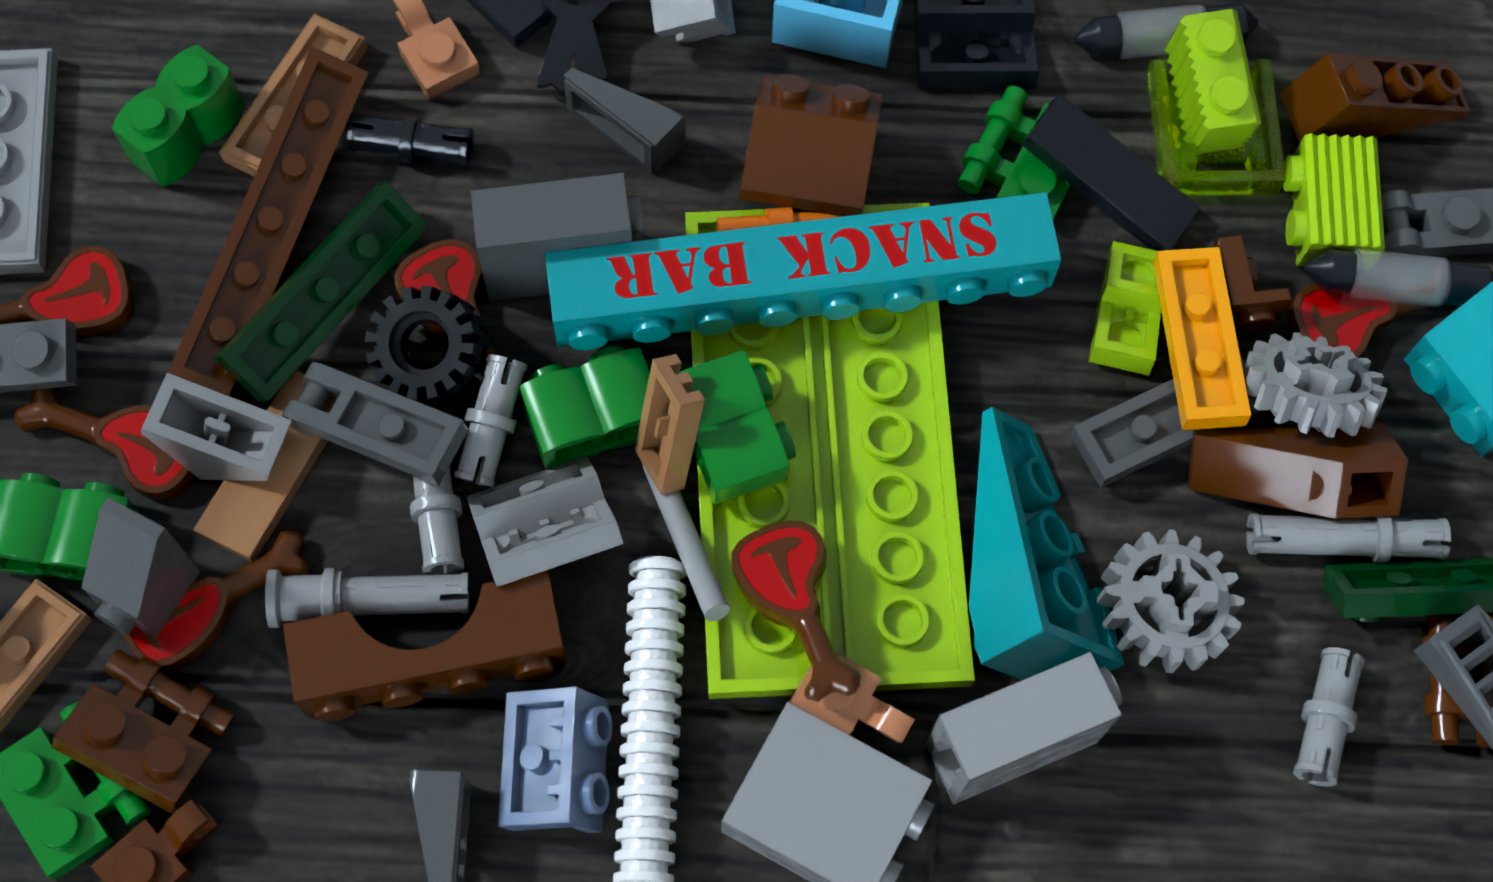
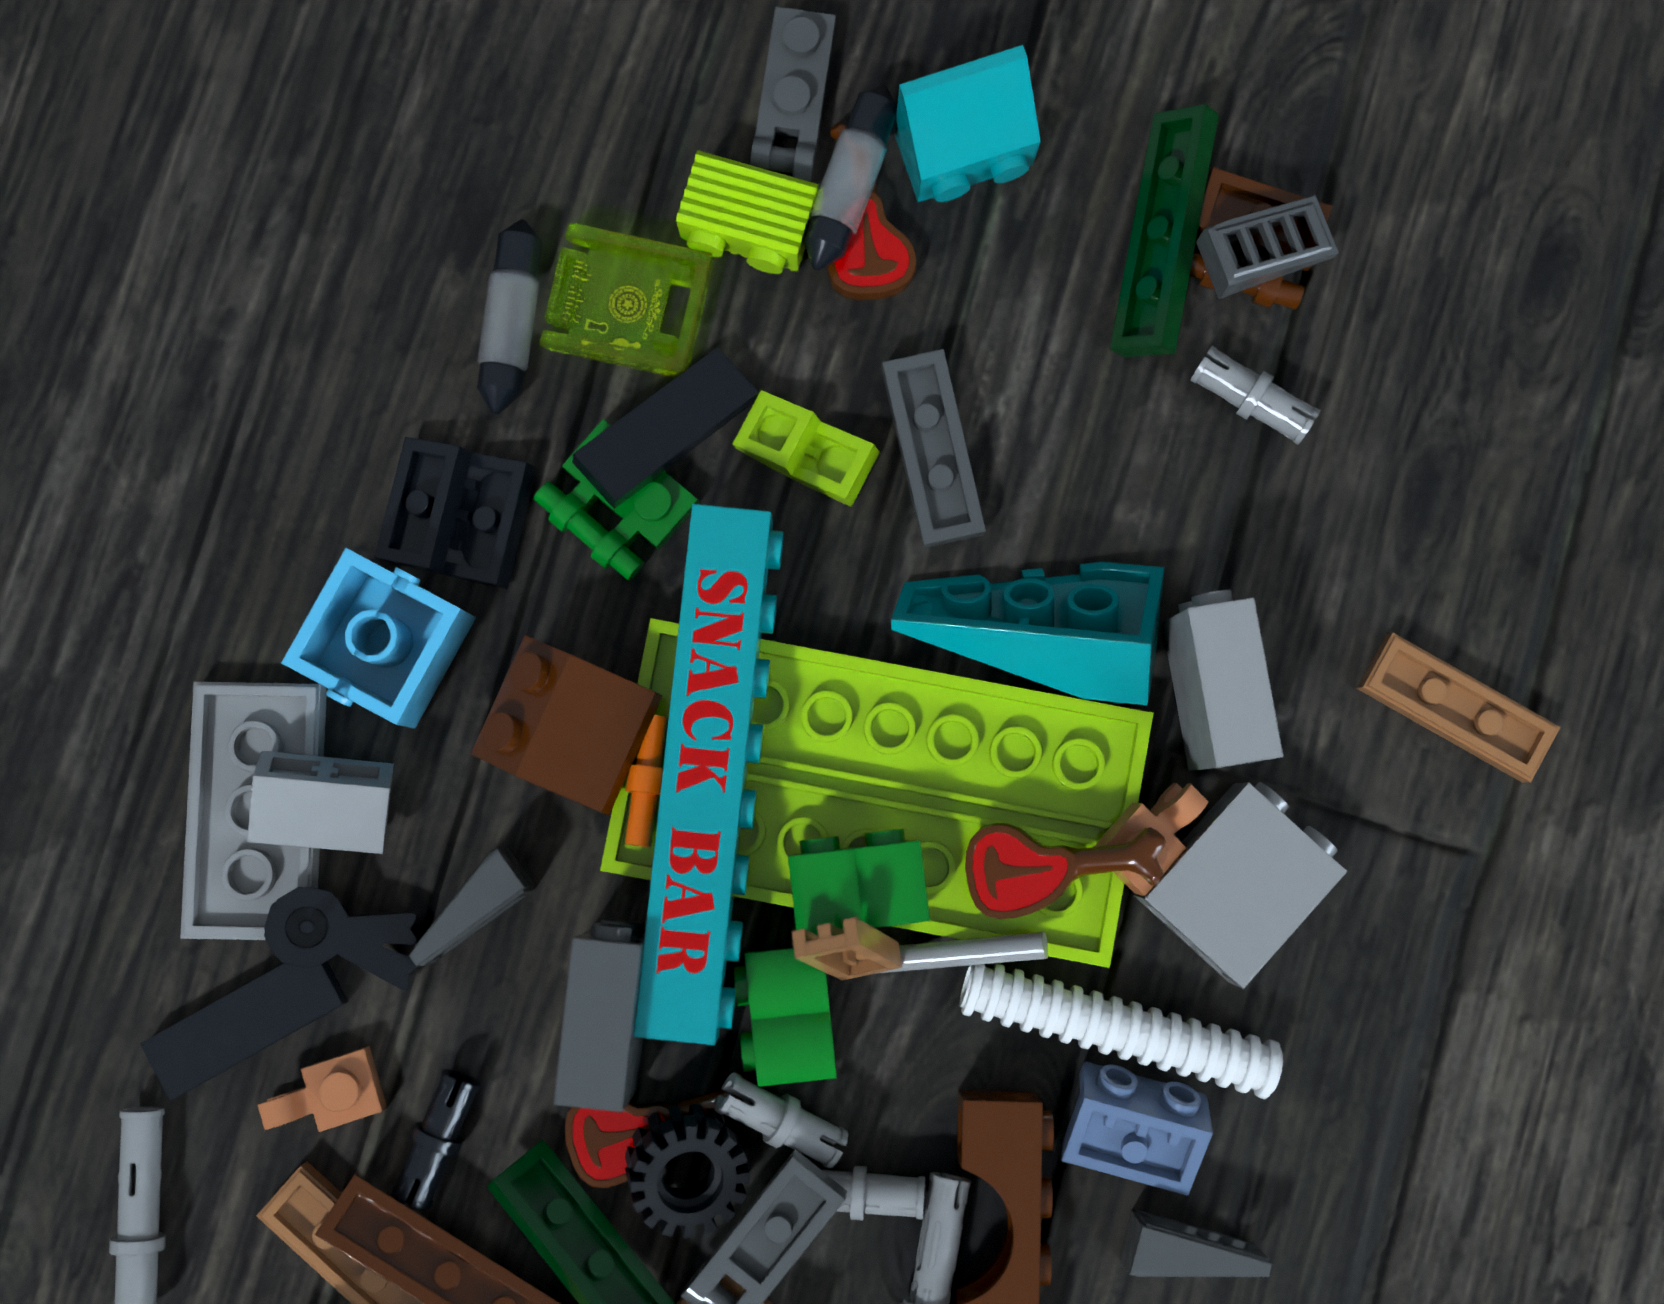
camera: 75 degrees left, 15 degrees up
light grey slope [466,456,623,587] -> none
light grey gear [1097,529,1245,673] -> none
light orange plate [1153,247,1251,430] -> none
lime brick [1164,9,1262,155] -> none
reddish brown slope [1188,422,1408,519] -> none
reddish brown bracket [1212,235,1292,334] -> none
light grey gear [1243,332,1387,438] -> none
light grey pin [1246,513,1451,563] -> none
reddish brown slope [1279,52,1471,144] -> none

